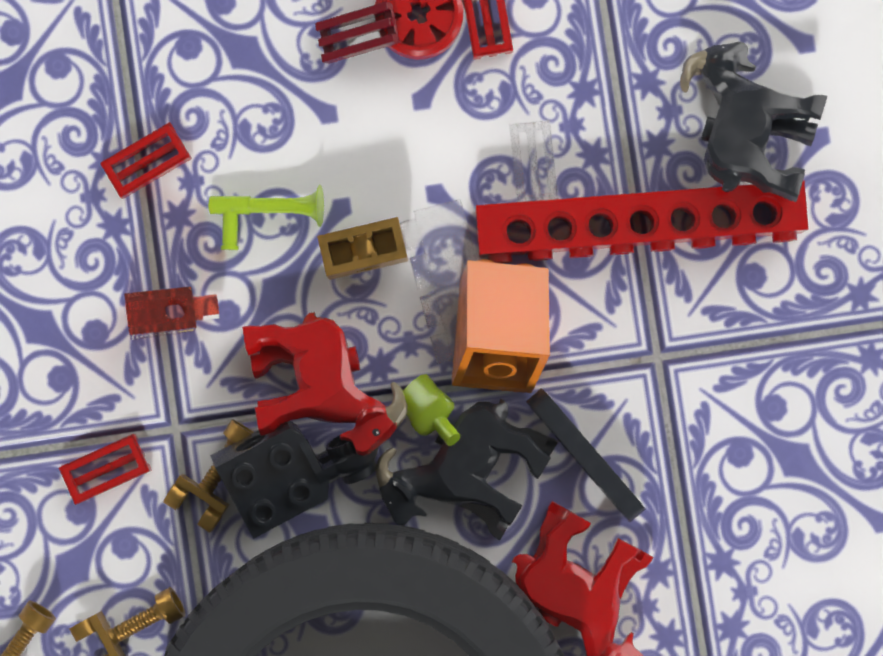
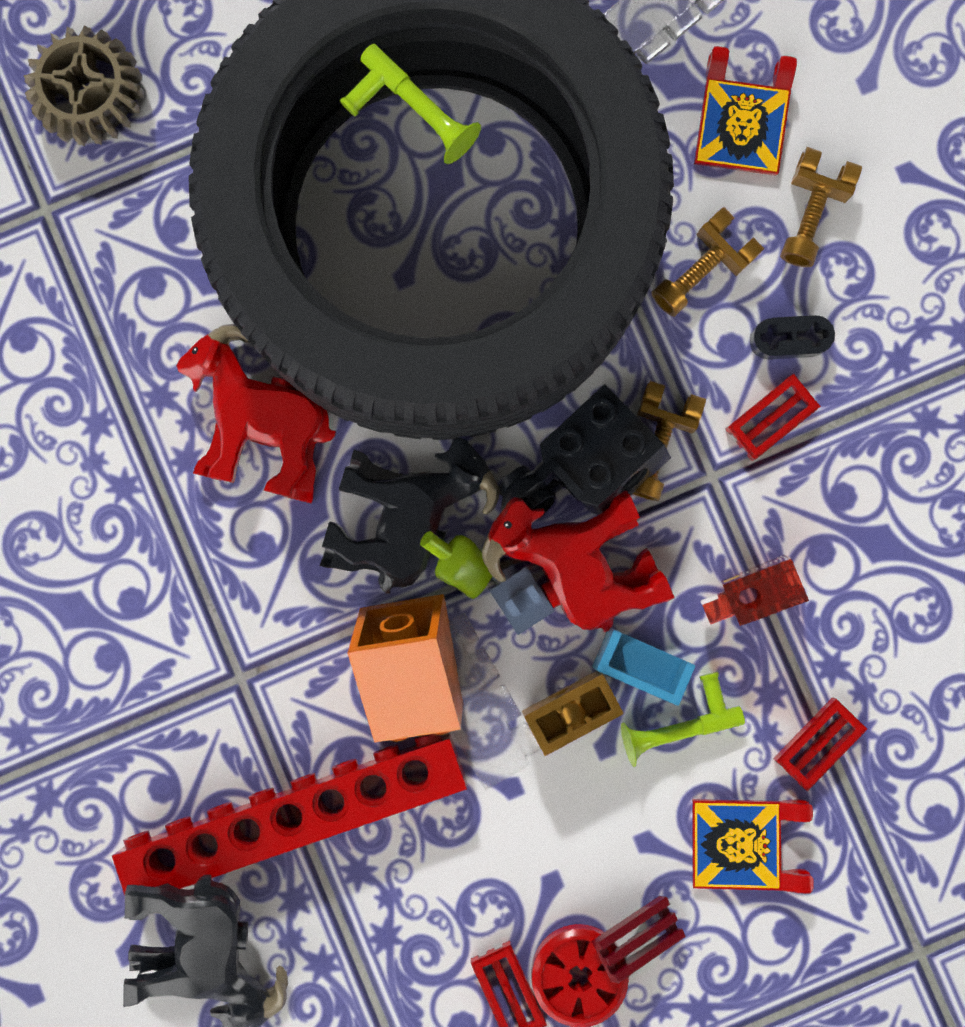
camera: 160 degrees right, 0 degrees up
clear tile [509,120,558,202] -> none
black beam [526,388,646,523] -> none
none -> sand blue brick [489,565,555,635]
none -> dark azure panel [592,628,695,706]
none -> flag [692,799,814,894]
none -> black beam [749,315,835,360]

